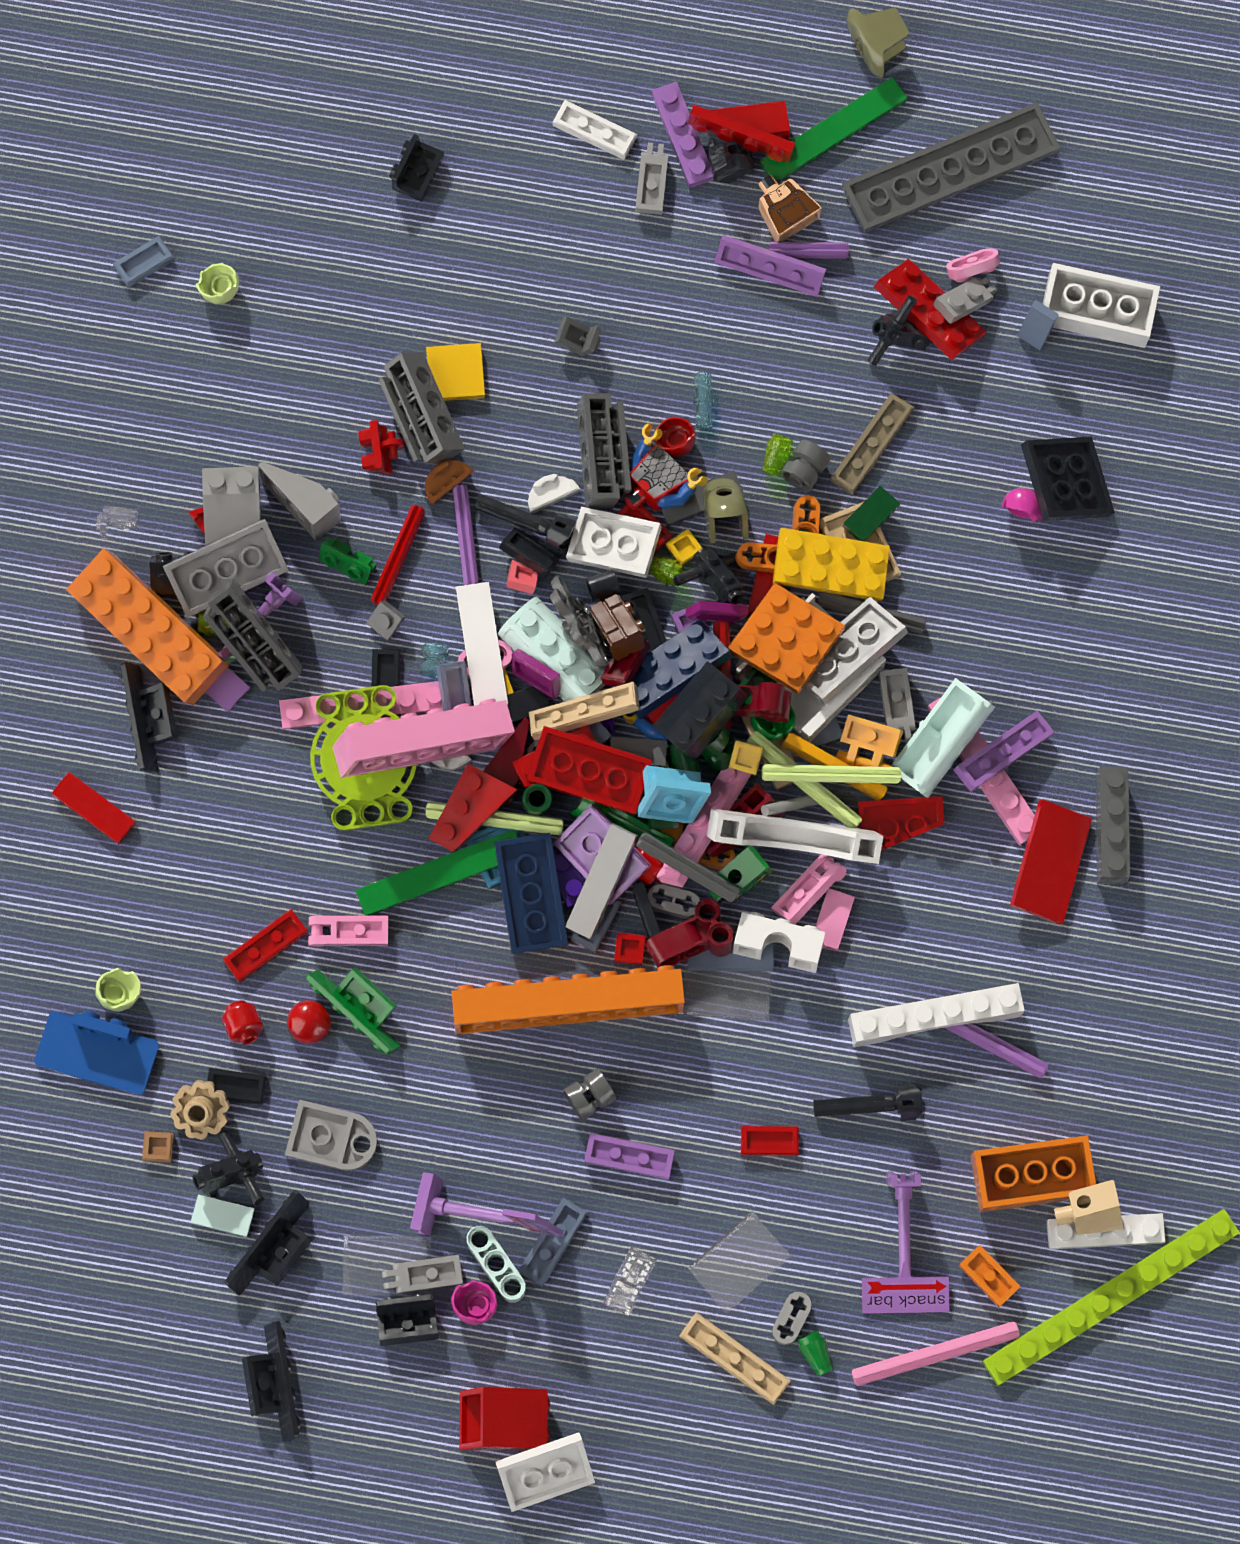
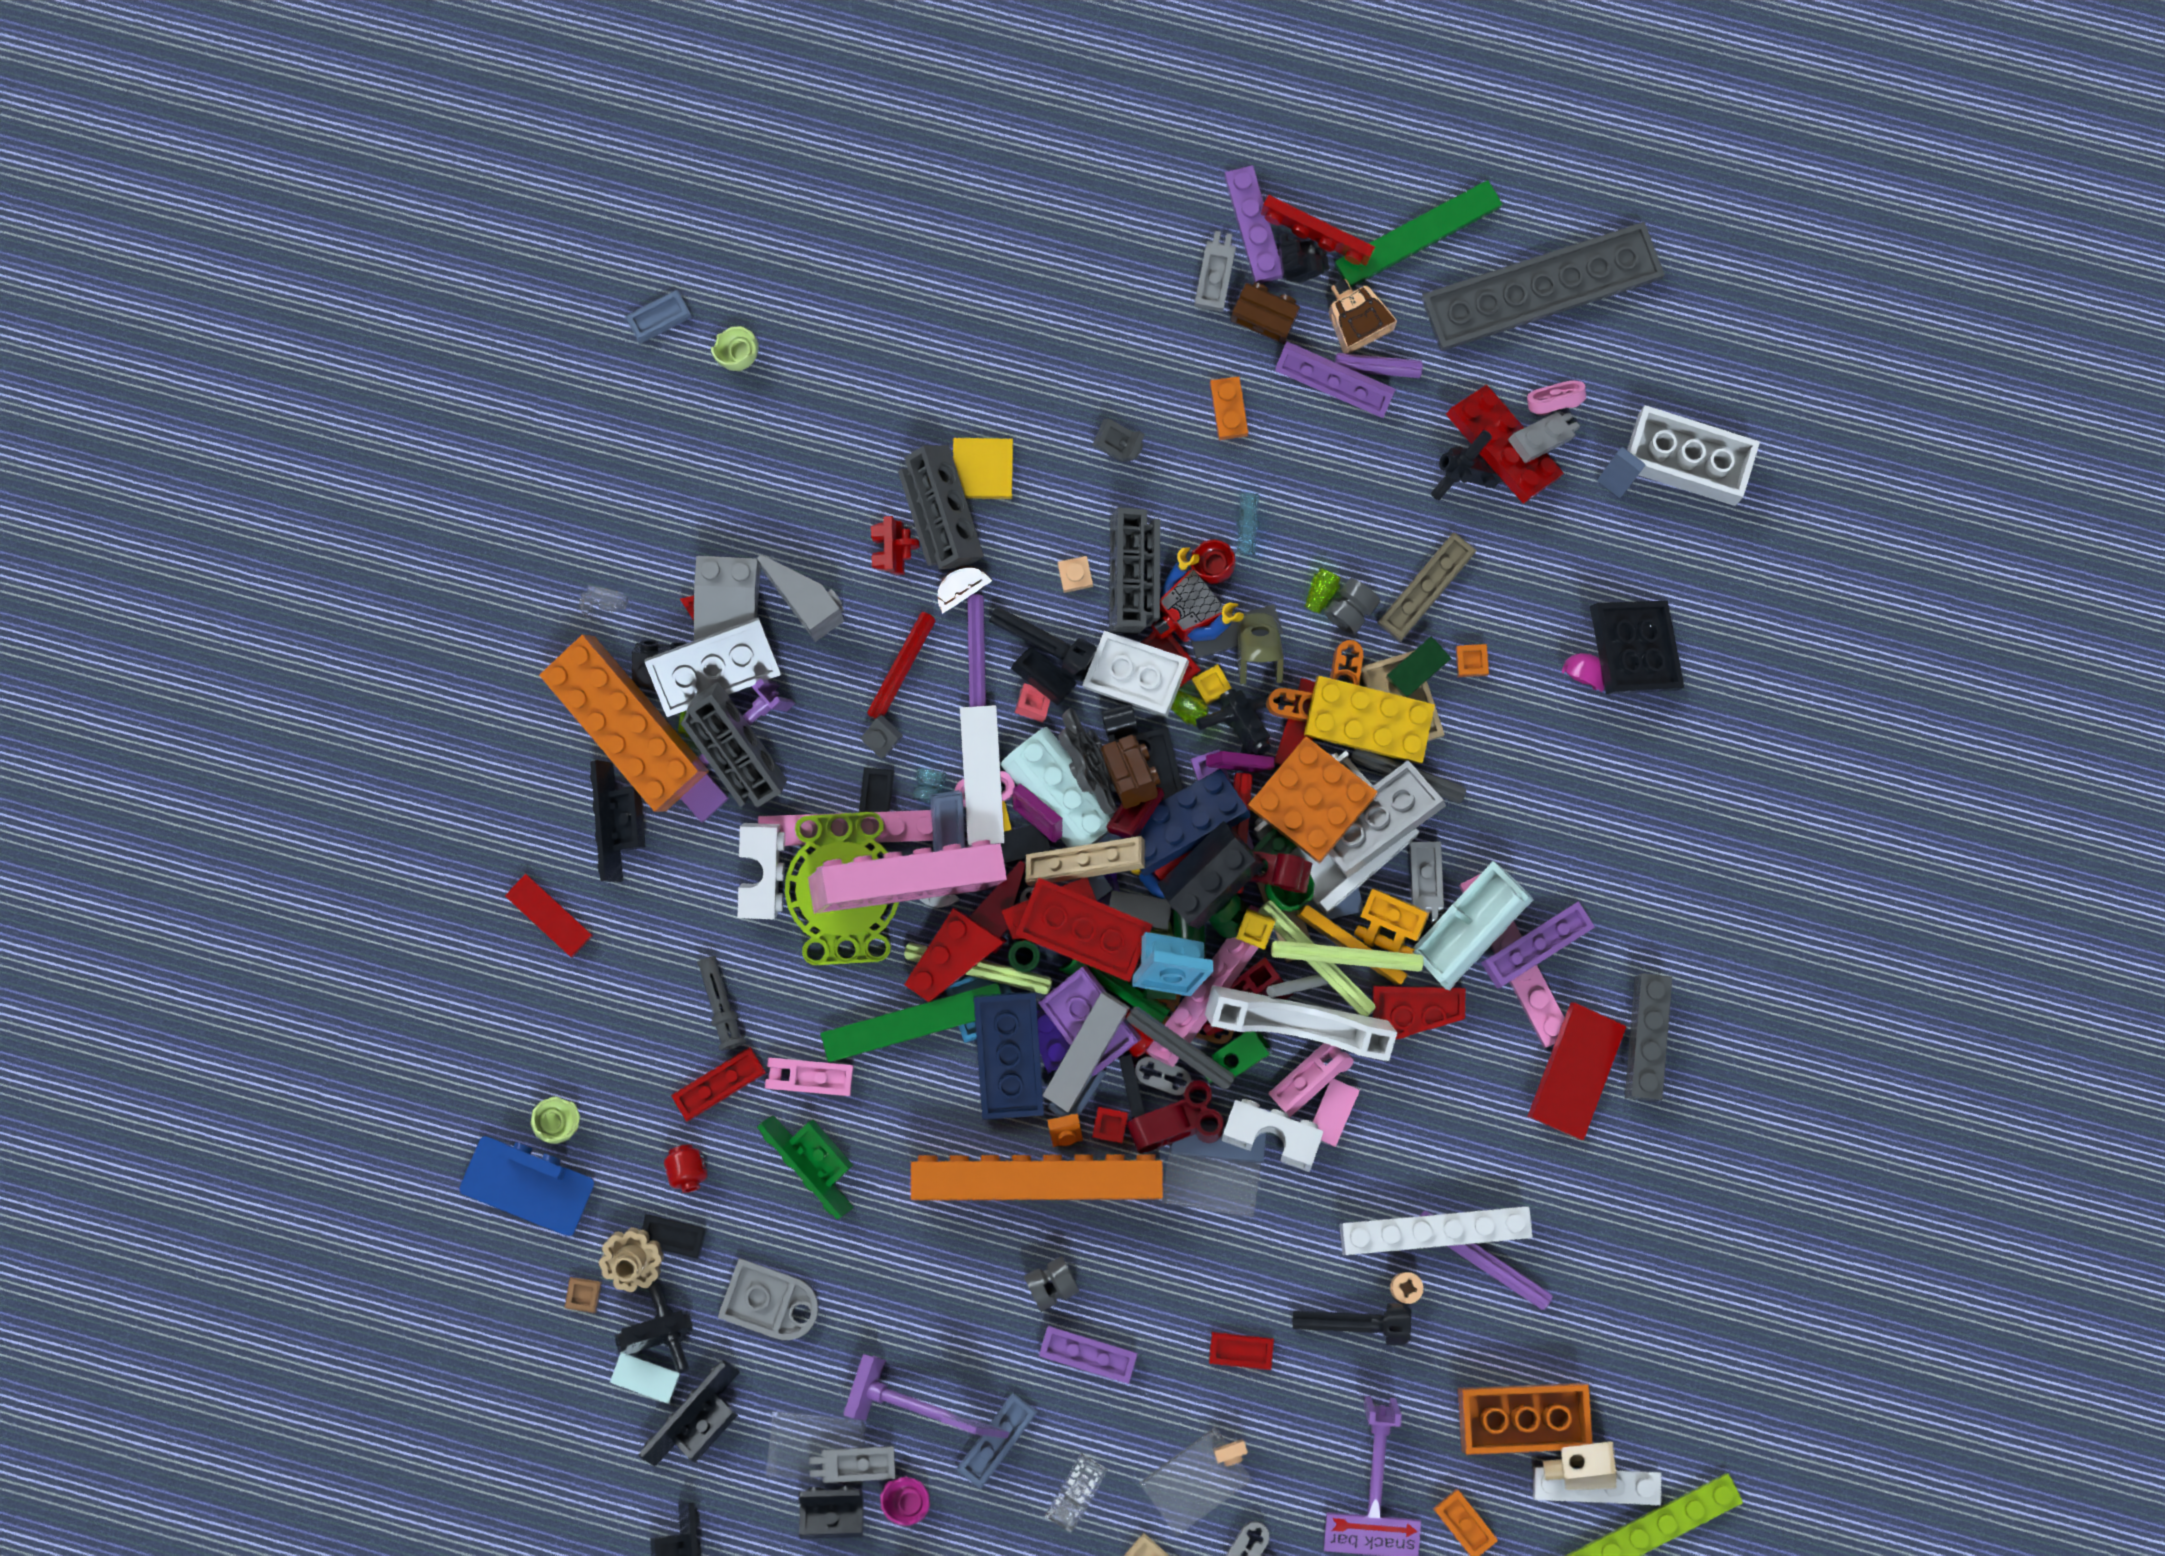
camera: 10 degrees right, 5 degrees up
red hair [286,1000,331,1044] -> none
green hinge [318,538,377,586] -> none
black bracket [389,134,444,202] -> none
light aqua beam [467,1226,525,1303] -> none
white tile [528,474,580,514] -> none
white tile [553,100,637,160] -> none
red slope [710,101,790,140] -> none
olive piece [846,8,909,79] -> none
none -> dark grey pin [697,956,746,1051]
none -> white arch [738,823,785,919]
none -> orange plate [1047,1113,1083,1147]
none -> light nougat plate [1058,556,1093,593]
none -> orange plate [1210,376,1248,440]
none -> light nougat plate [1213,1439,1248,1466]
none -> reddish brown brick [1231,283,1300,345]
none -> light nougat wheel [1390,1272,1423,1304]
none -> orange plate [1455,644,1489,677]

